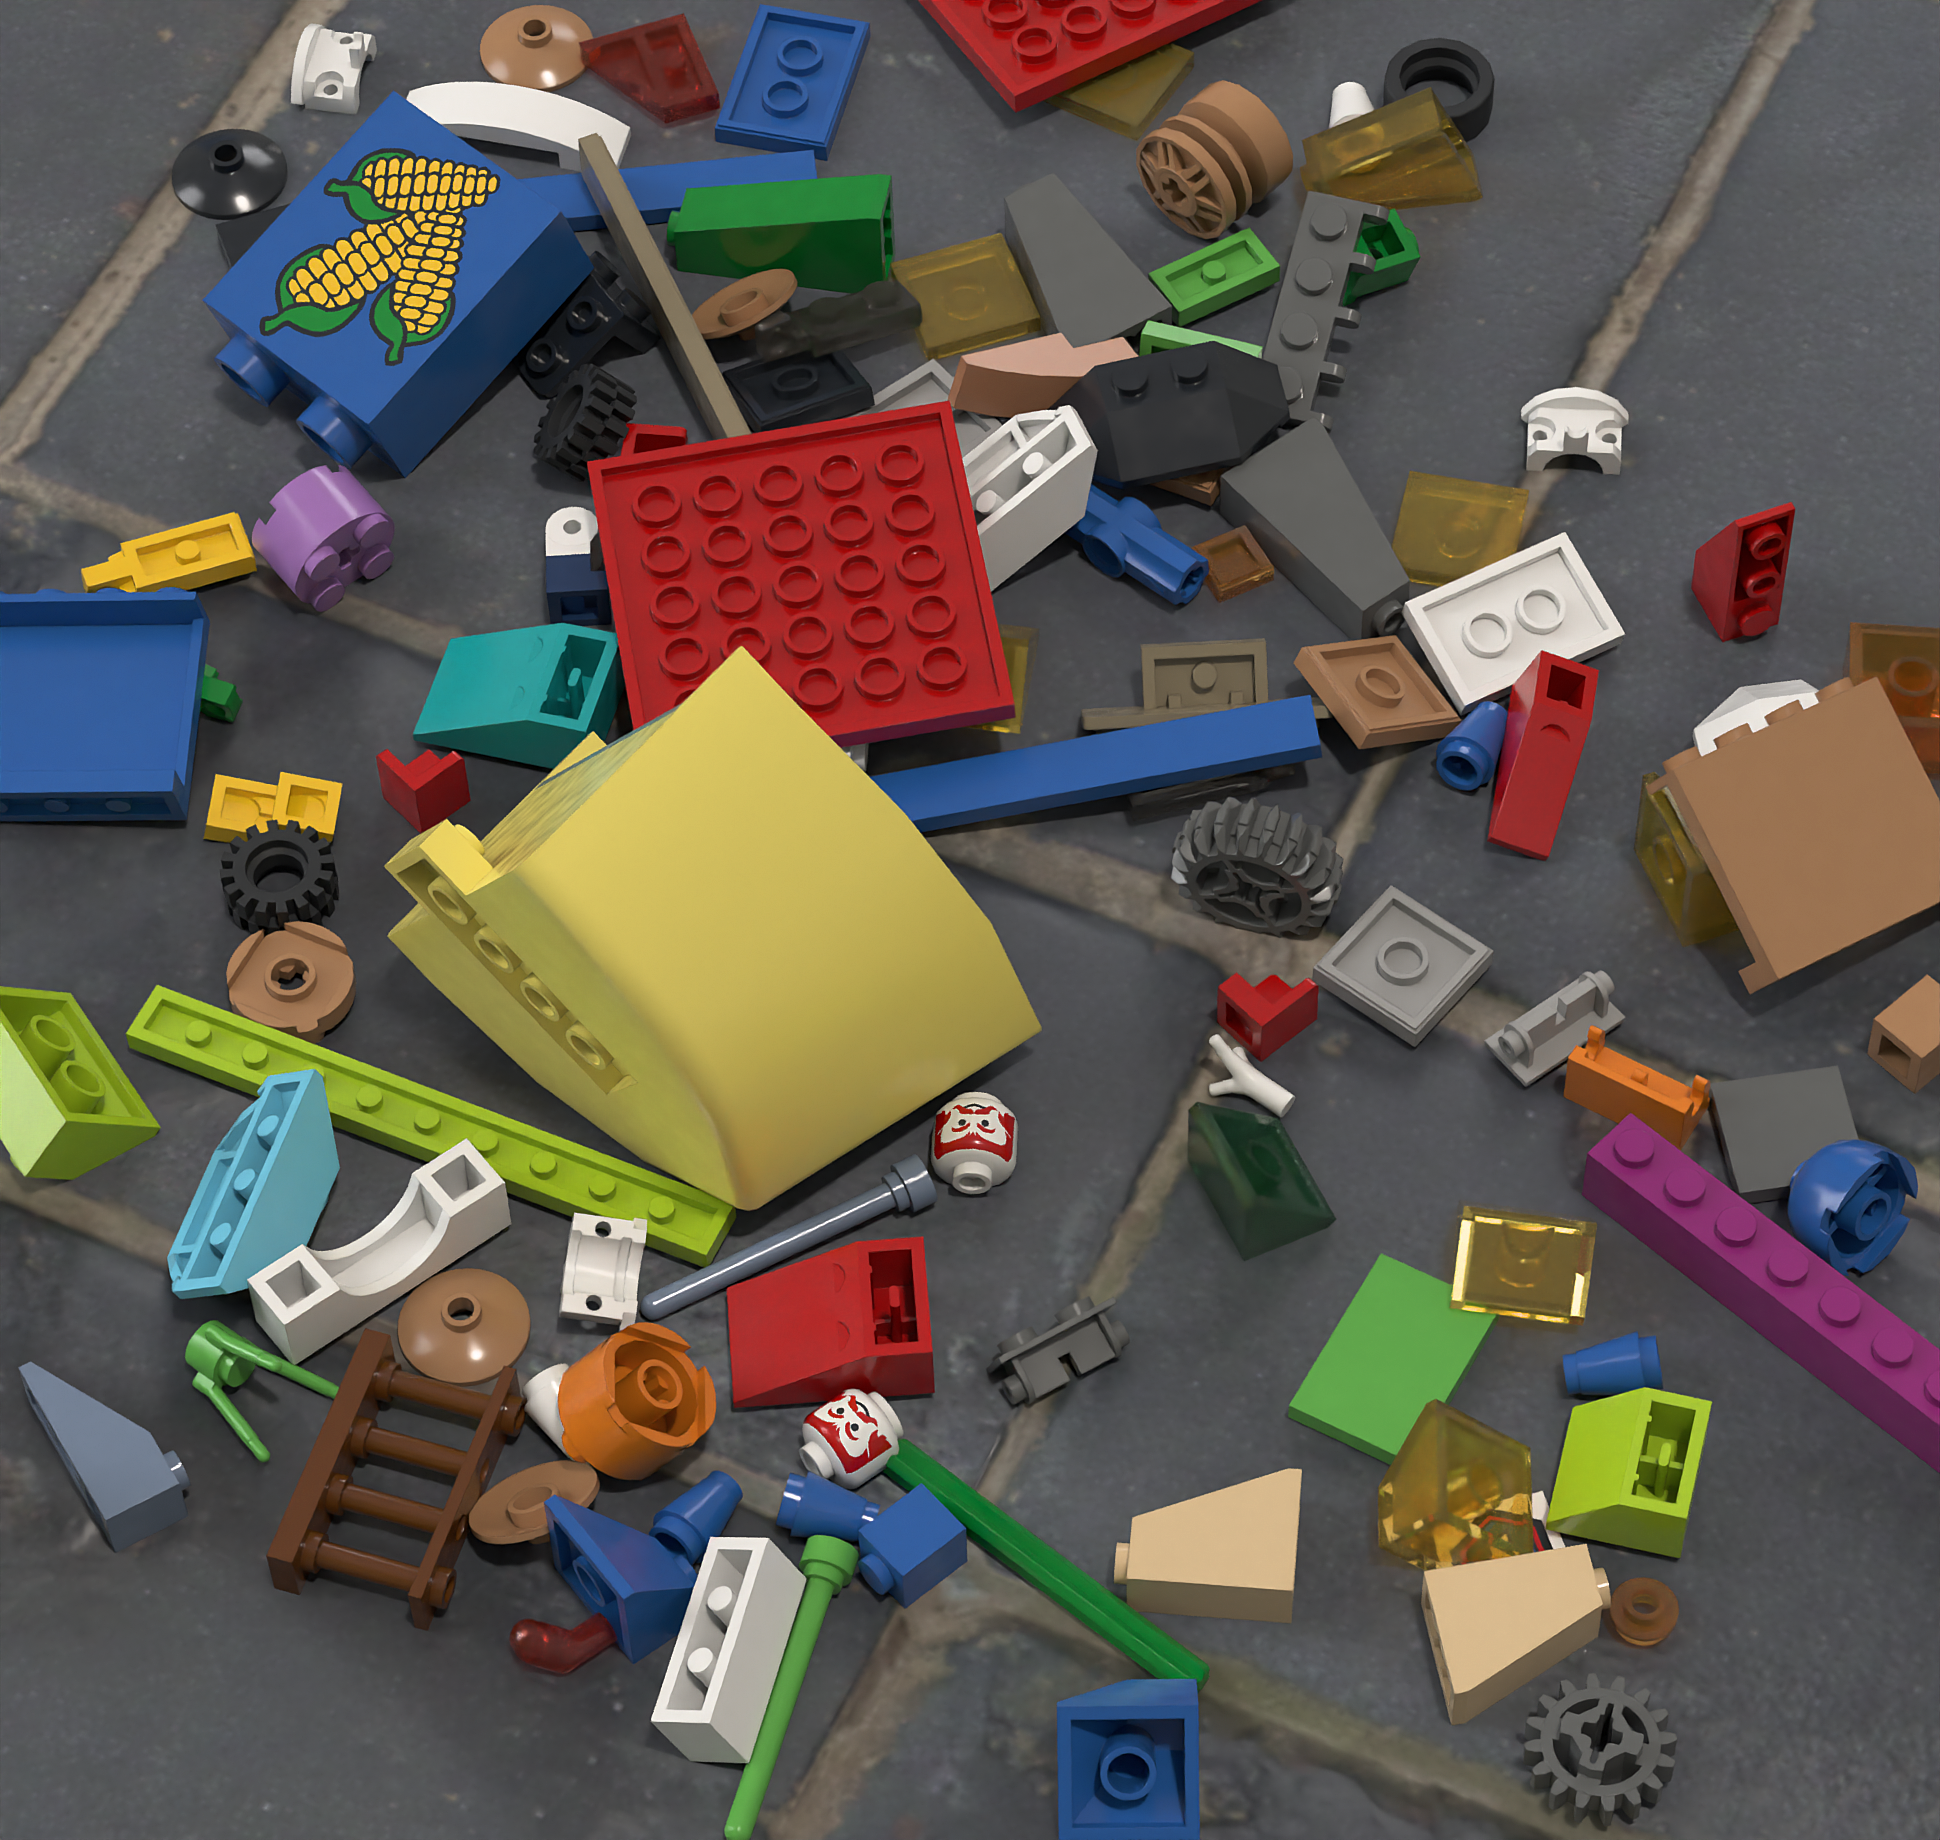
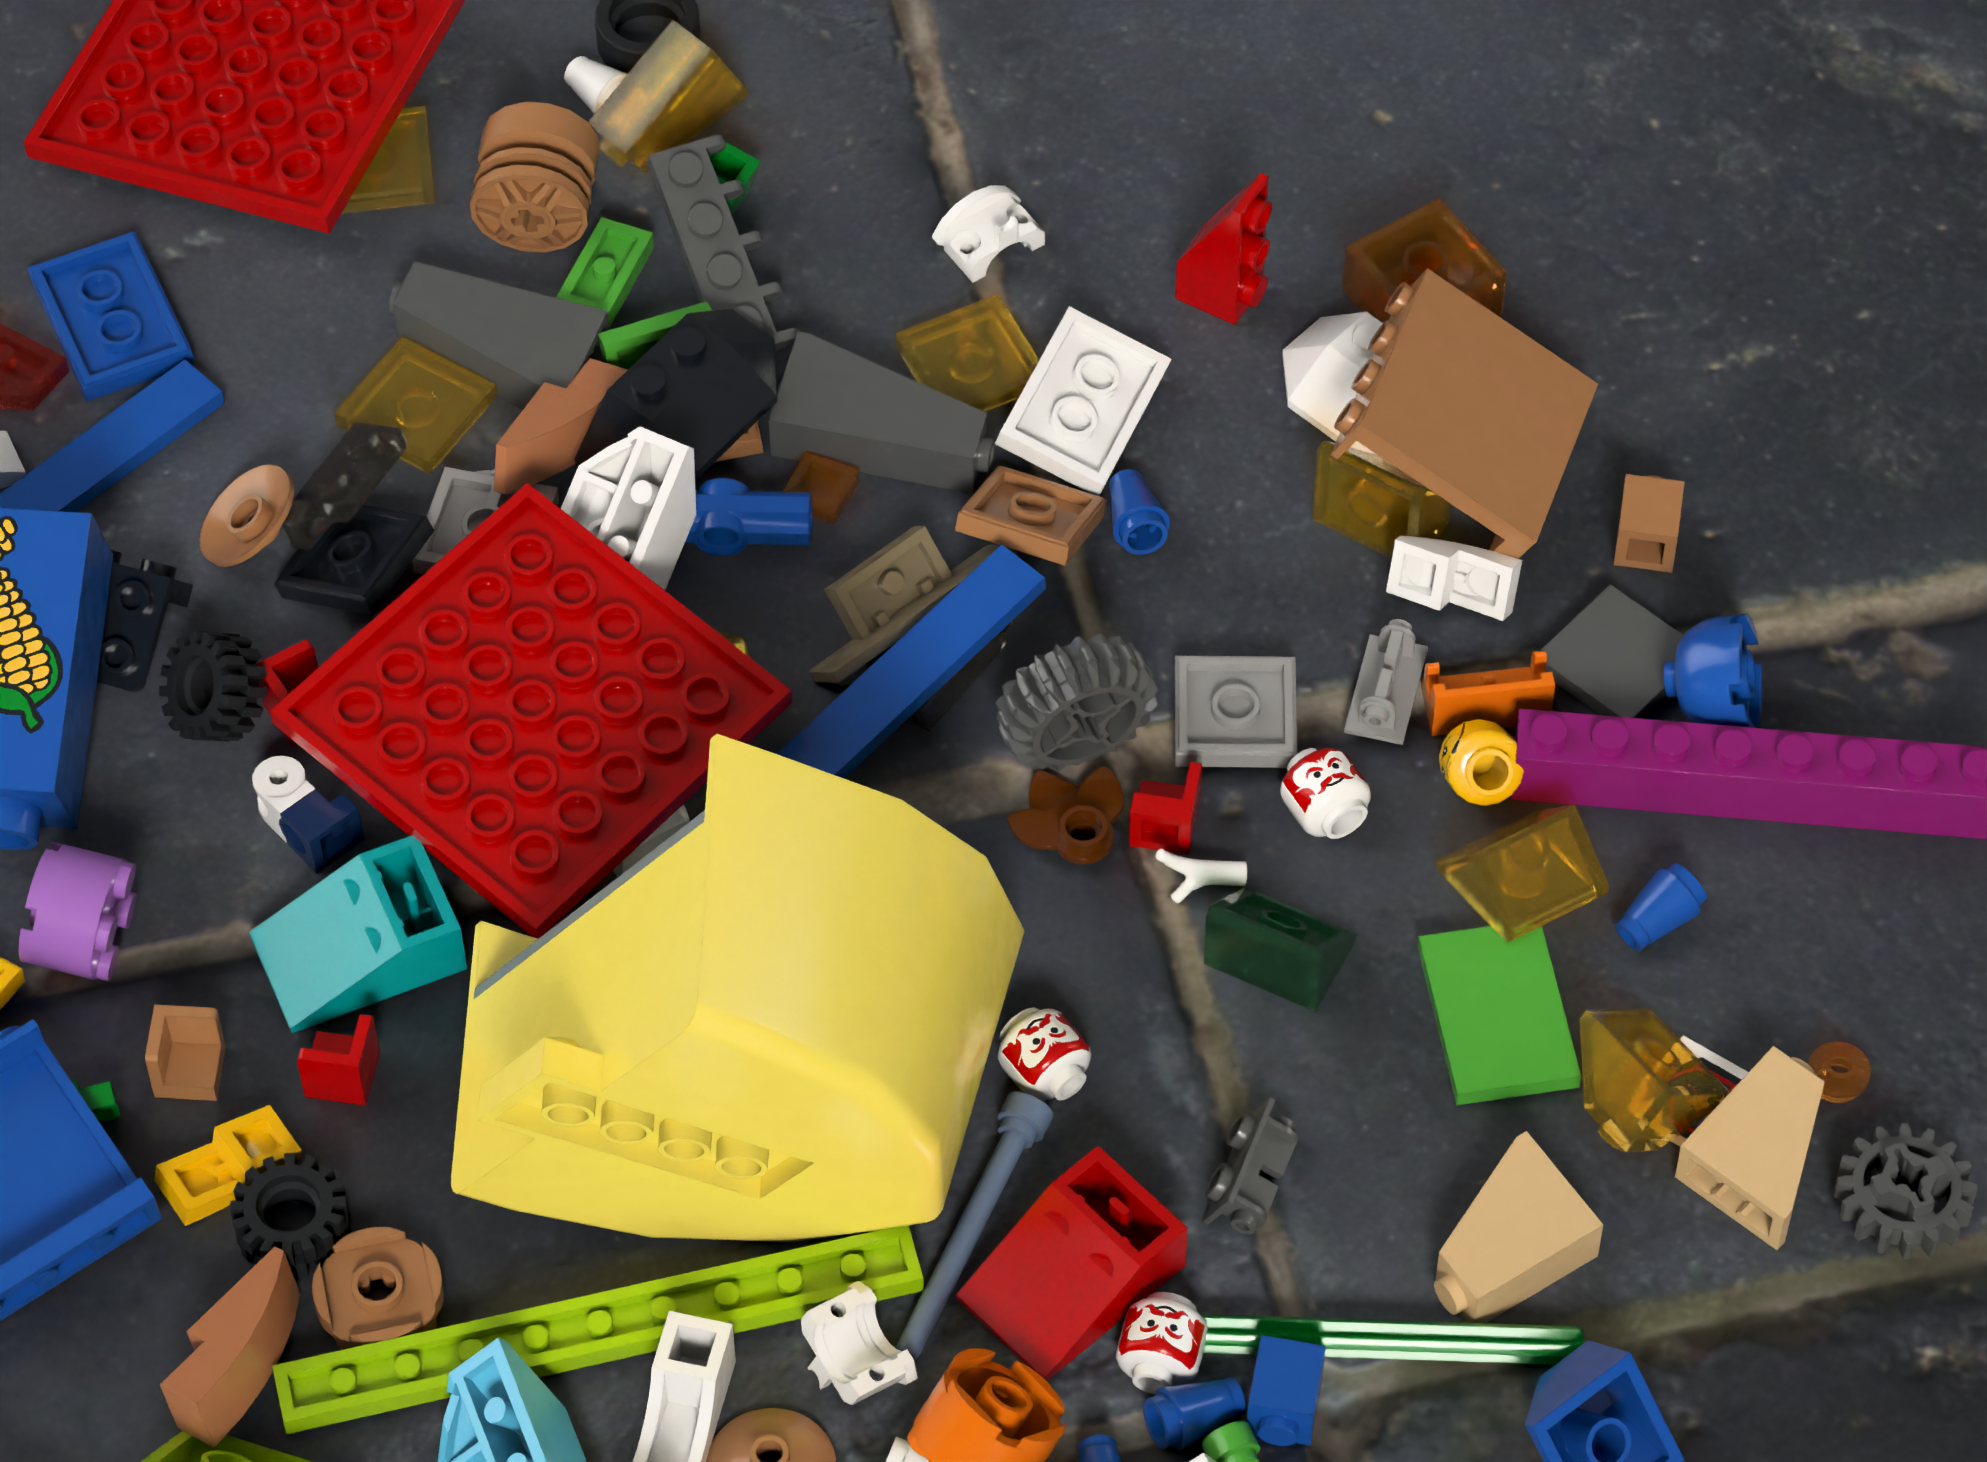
camera: 40 degrees left, 0 degrees up
dark tan tile [578,133,751,440] -> none
green slope [667,174,896,298] -> none
red slope [1487,650,1599,861] -> none
lime slope [1545,1387,1712,1558] -> none
none -> medium nougat panel [145,1004,226,1101]
none -> nougat slope [160,1246,300,1448]
none -> reddish brown plate [1007,766,1124,864]
none -> white head [1280,748,1371,839]
none -> white slope [1386,535,1522,621]
none -> yellow head [1439,719,1524,806]

